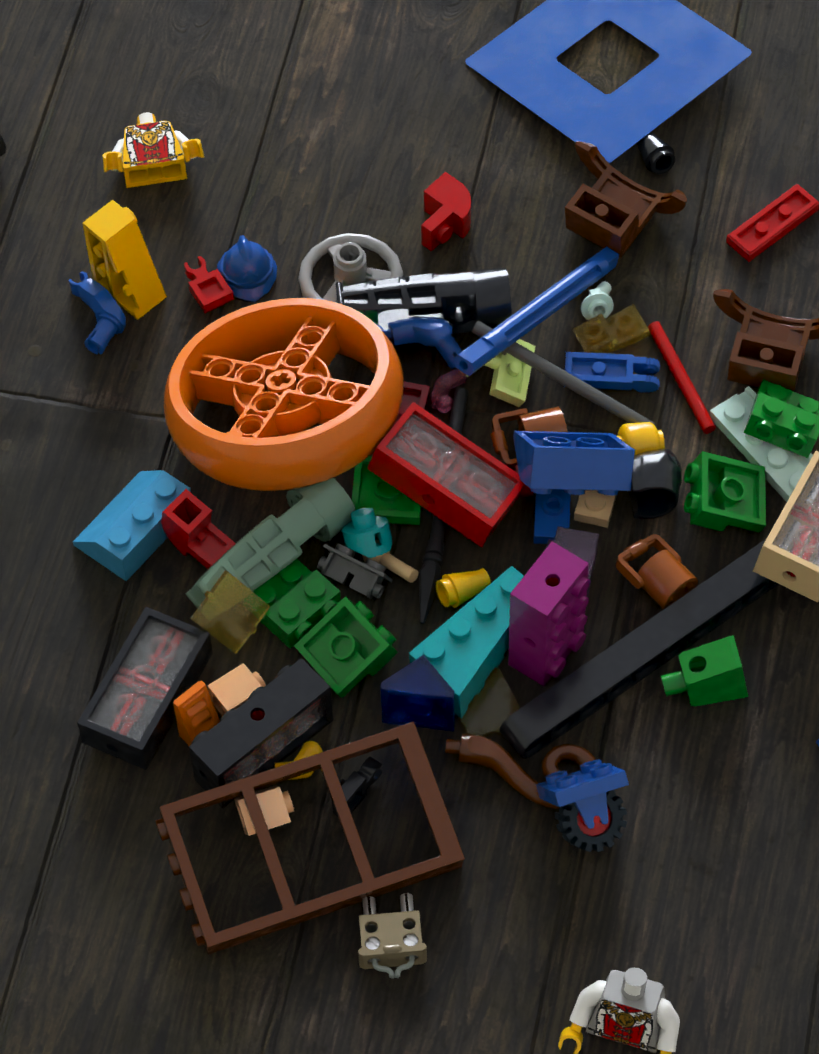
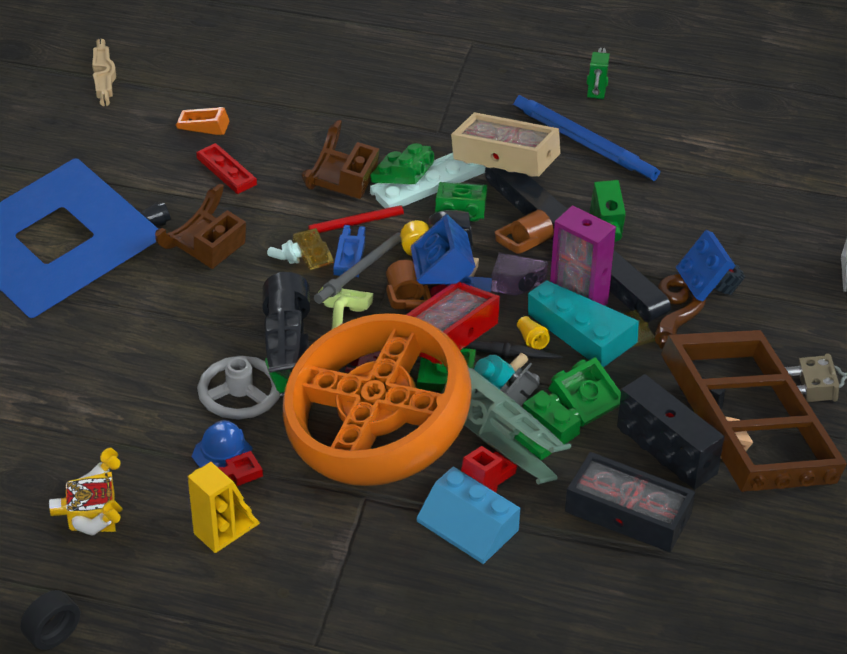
camera: 90 degrees left, 15 degrees down
blue arm [69,271,126,355] -> none
orange slope [173,680,220,746] -> none
clear yellow piece [190,570,270,654] -> none
light nougat brick [207,663,266,717] -> none
blue arm [378,316,463,369] -> none
clear blue slope [381,655,455,732] -> none
red brick [421,172,471,251] -> none
blue piece [454,246,619,376] -> none

